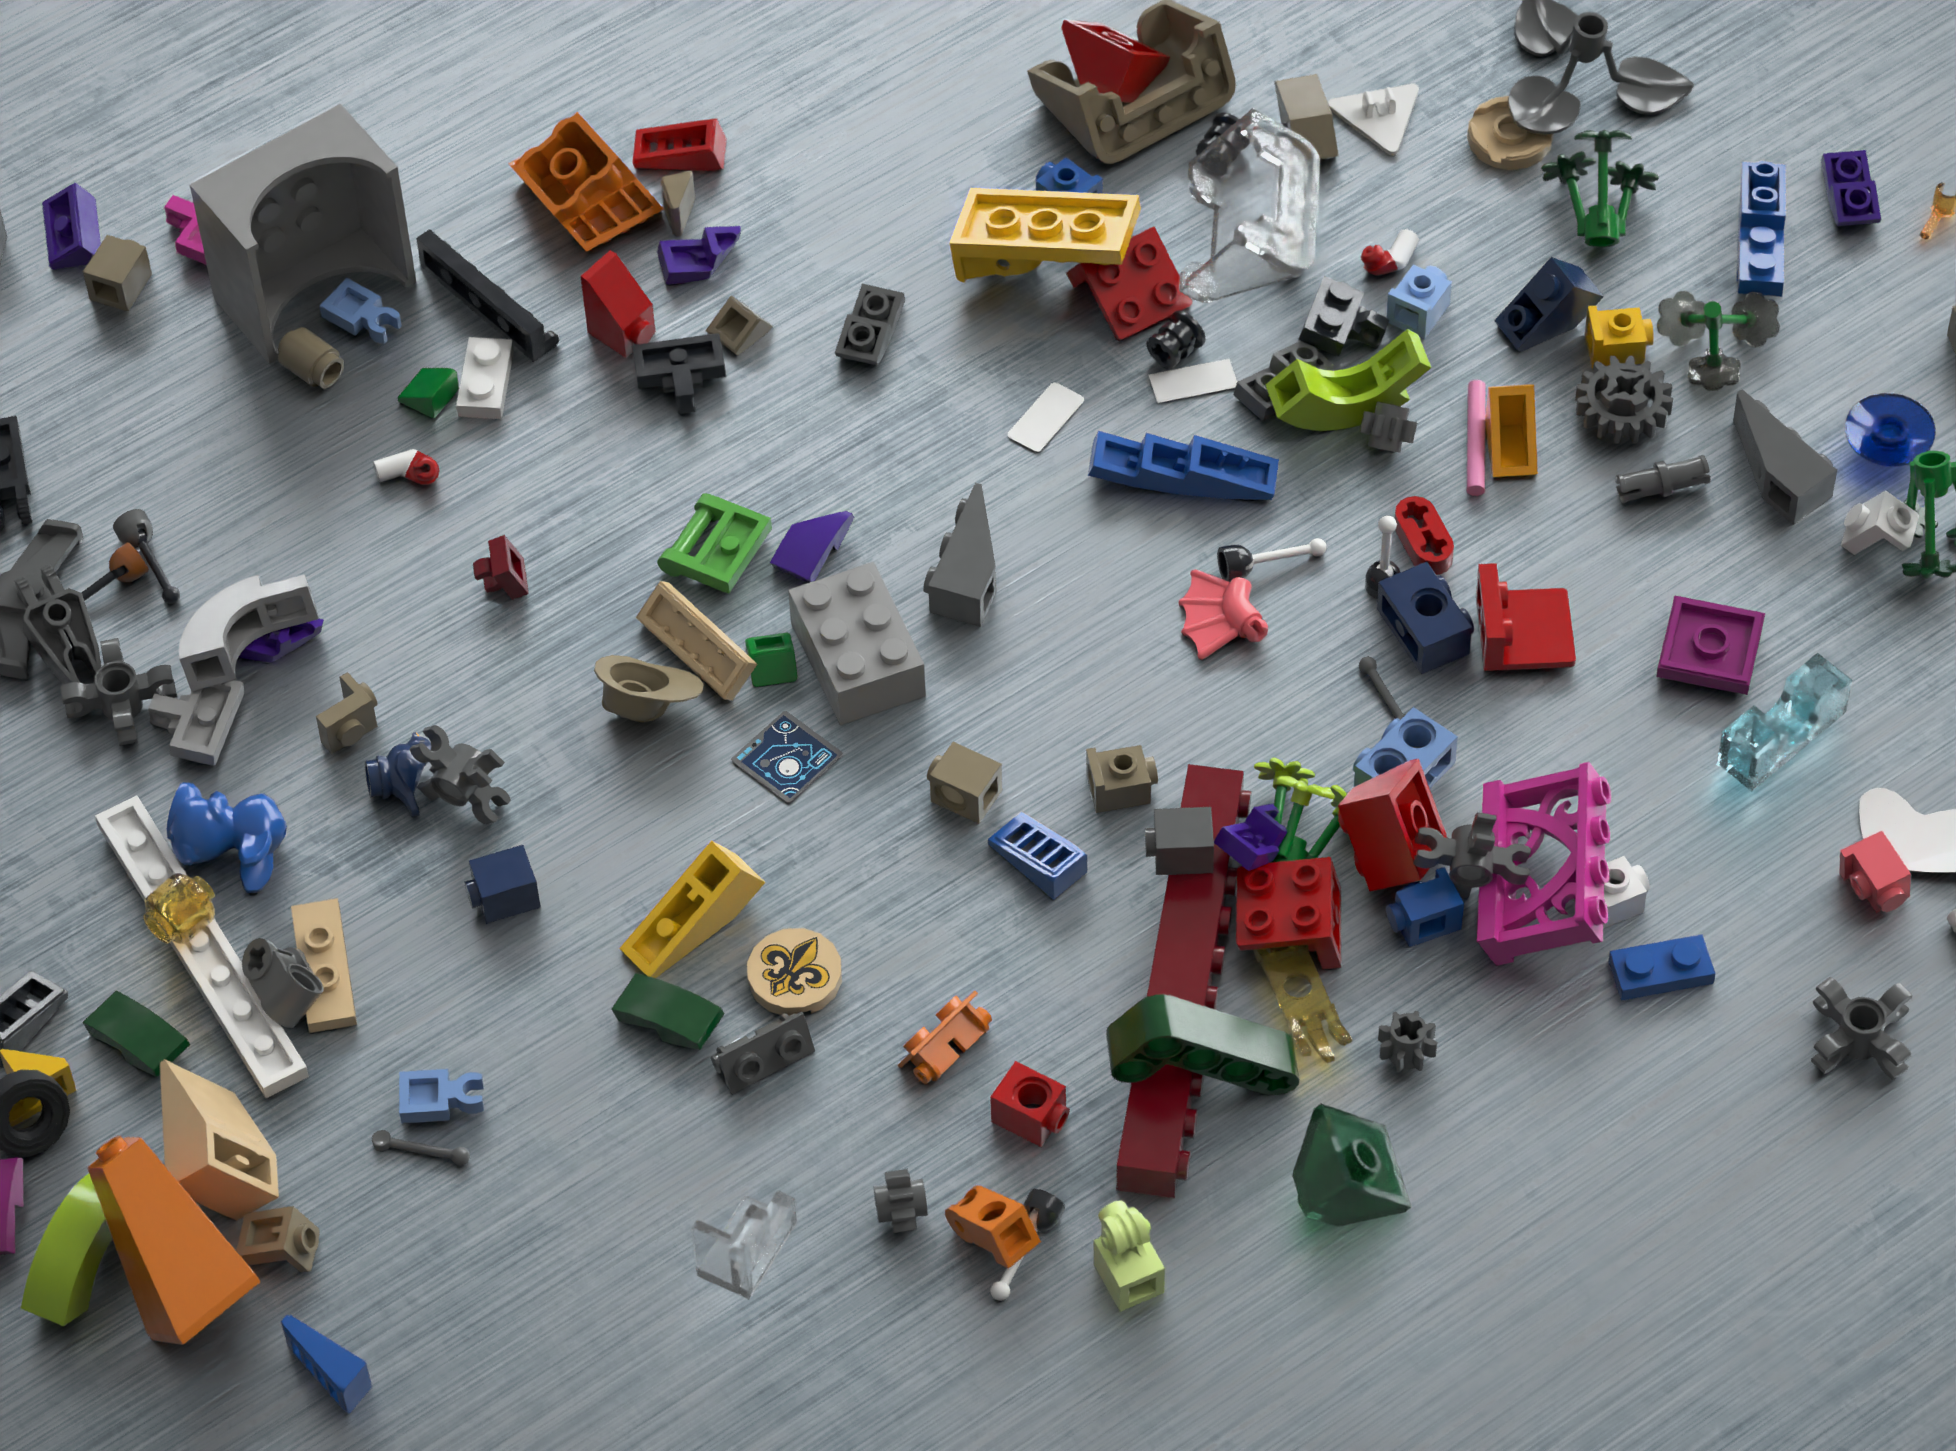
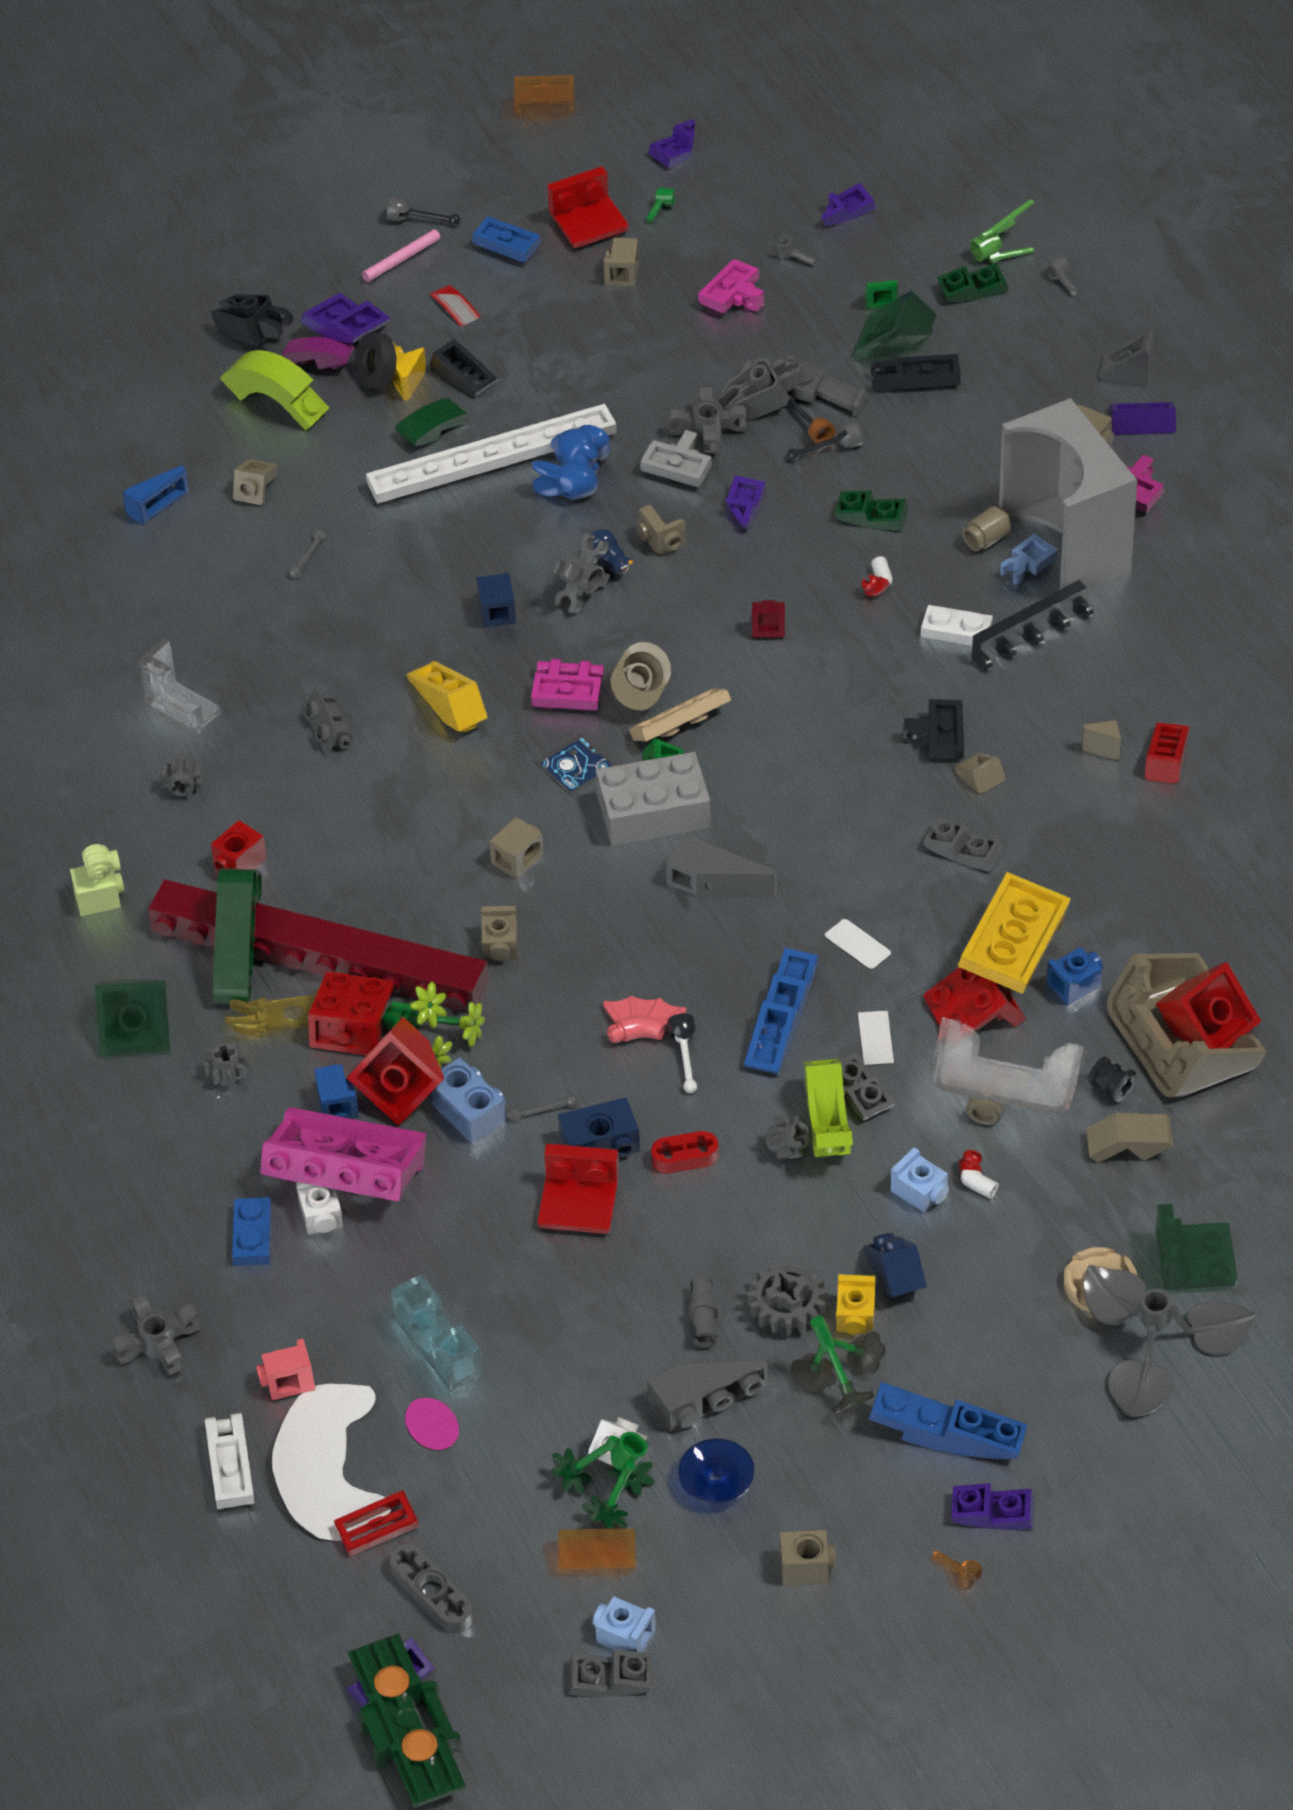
camera: 100 degrees right, 5 degrees down
orange slope [87,1135,261,1345] -> none
clear yellow head [143,873,215,944] -> none
tan slope [160,1060,279,1221] -> none
light grey arch [179,574,319,692] -> none
dark grey piece [242,938,324,1028] -> none
tan plate [291,898,357,1033] -> none
green slope [397,368,459,419] -> none
medium blue plate [399,1069,484,1123] -> none
orange slope [508,112,664,252] -> none
red slope [580,250,656,358] -> none
dark green slope [611,973,725,1050] -> none
dark purple slope [657,226,741,284] -> none
bright green plate [657,493,772,594] -> none
tan tile [747,928,842,1016] -> none
dark purple slope [770,511,855,583] -> none
orange hinge [898,990,992,1084] -> none
orange leg [945,1185,1041,1269] -> none
blue slope [988,812,1088,900] -> none
black hinge [990,1189,1065,1301] -> none
dark grey brick [1145,807,1214,875] -> none
black bush [1146,310,1206,369] -> none
dark purple slope [1214,804,1287,871] -> none
black hinge [1298,276,1389,357] -> none
white piece [1328,84,1419,156] -> none
hinge [1365,516,1400,599] -> none
dark grey pin [1413,812,1531,899] -> none
bright pink bar [1467,380,1486,496] -> none
light orange slope [1485,384,1538,477] -> none
plant [1541,130,1659,247] -> none
magenta plate [1656,595,1765,695] -> none
none -> dark pink sticker [405,1398,459,1450]
none -> dark pink plate [531,658,604,710]
none -> dark green slope [834,490,908,530]
none -> clear green bracket [1155,1204,1238,1290]

